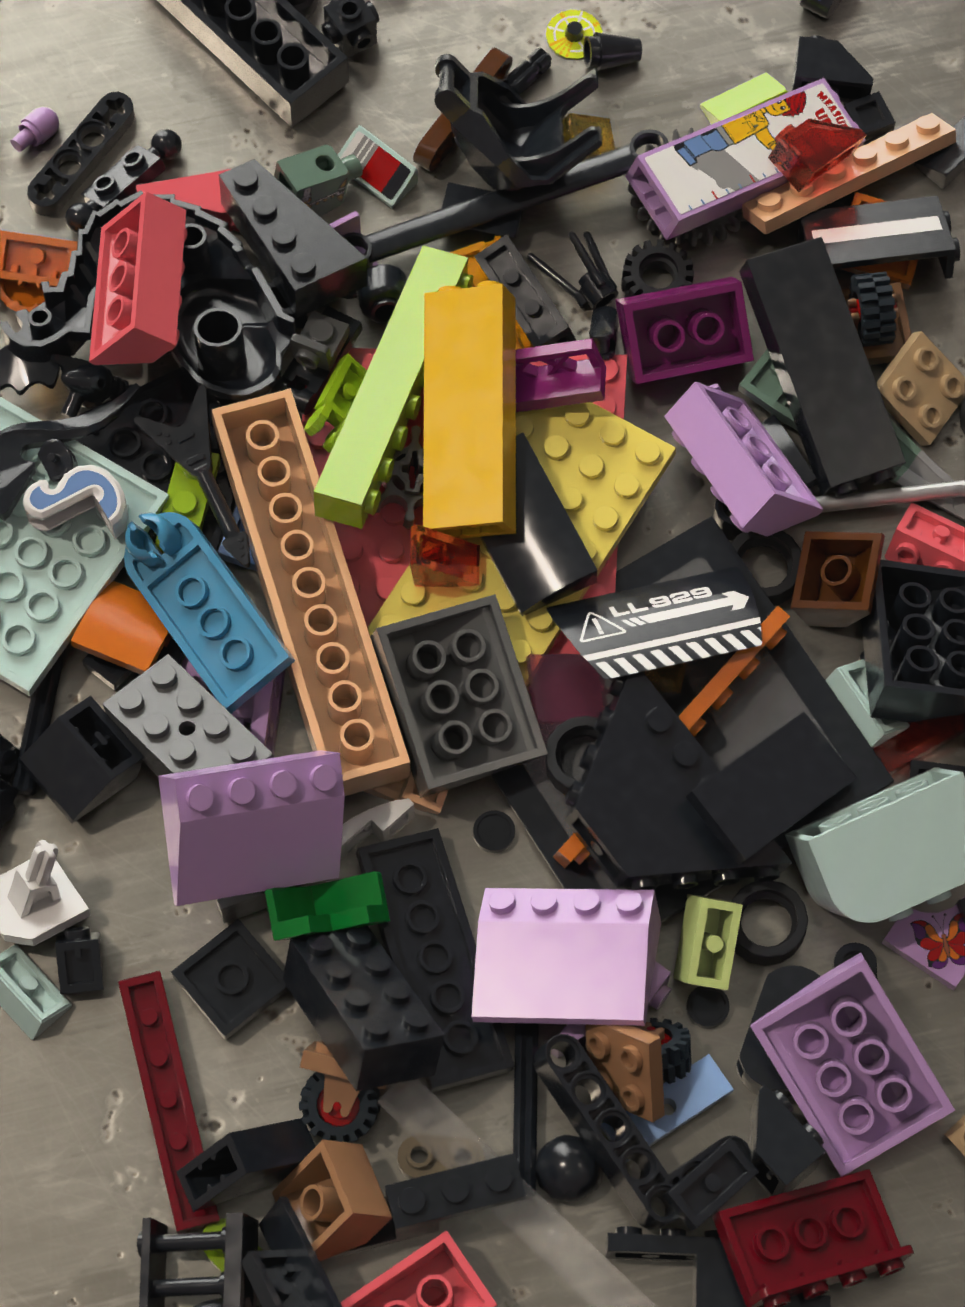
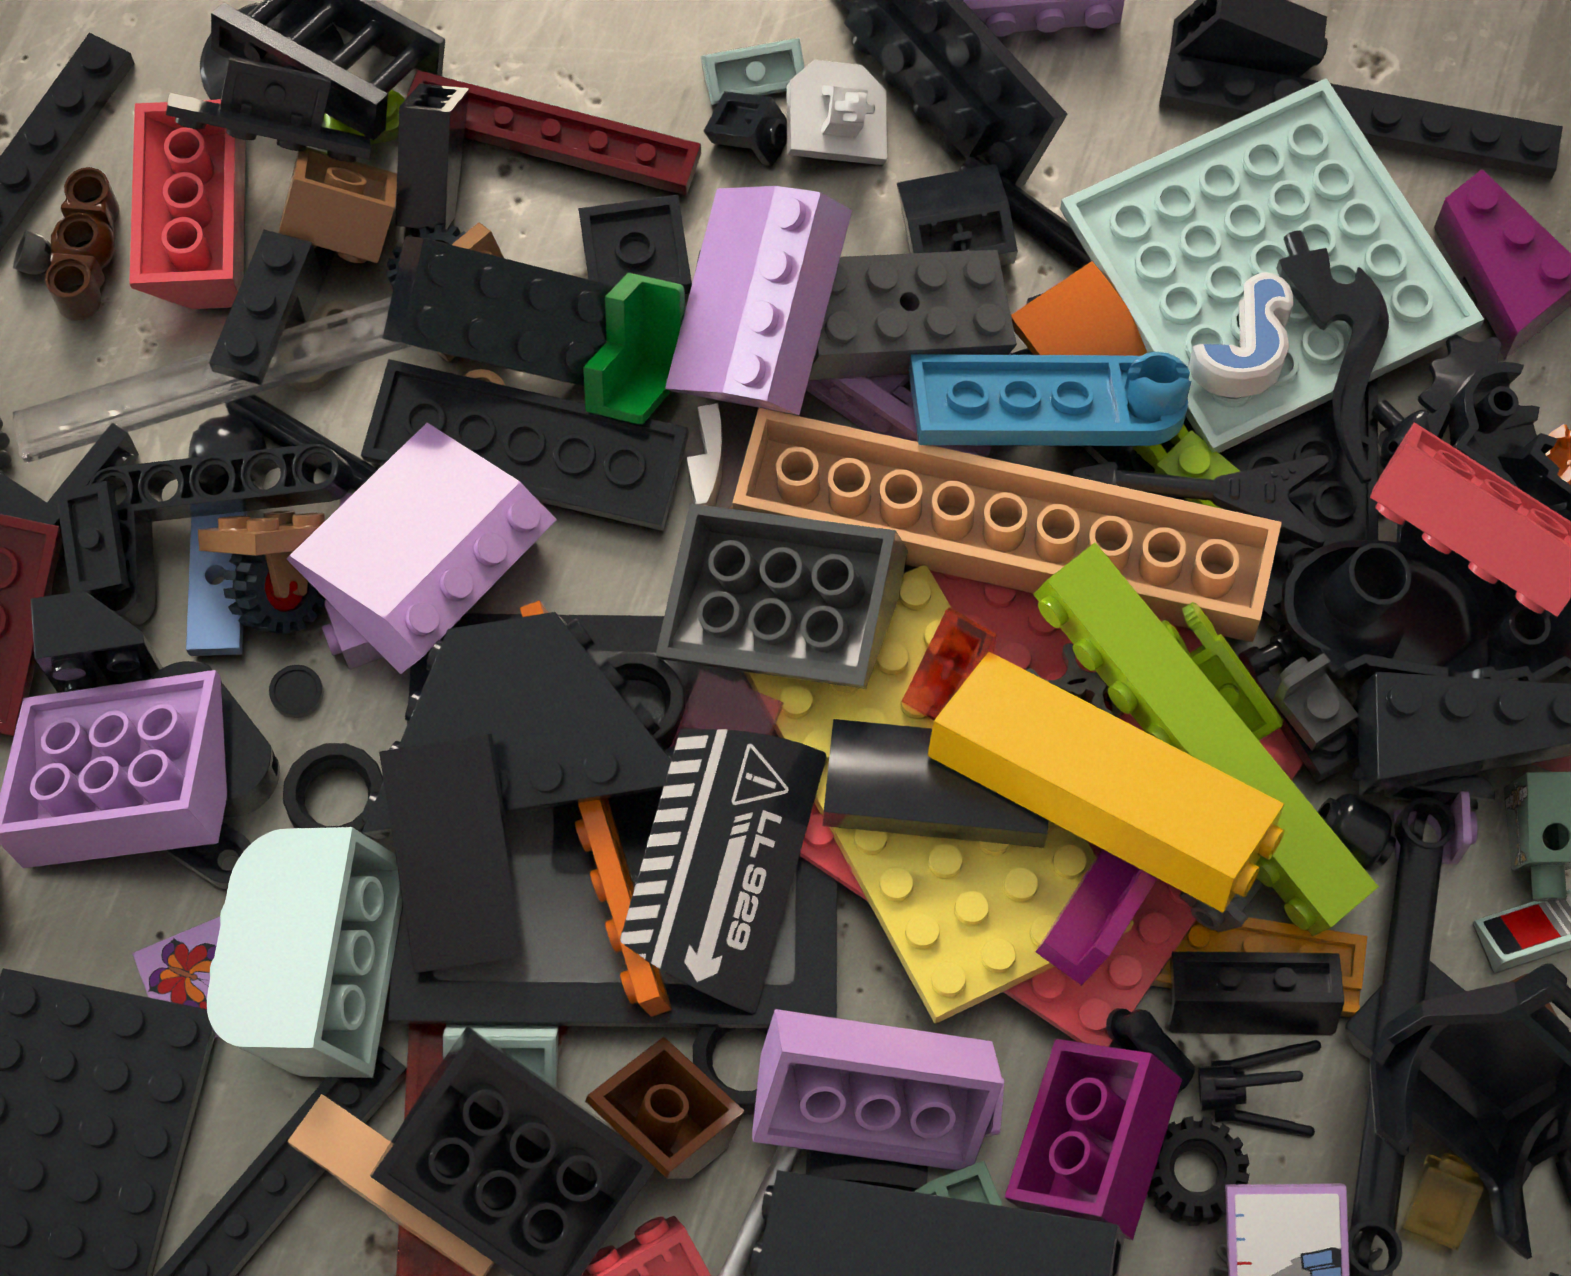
camera: 125 degrees right, 0 degrees up
black piece [37,438,78,482] -> none
black piece [473,810,515,853] -> none
yellowish green brick [673,894,743,990] -> none

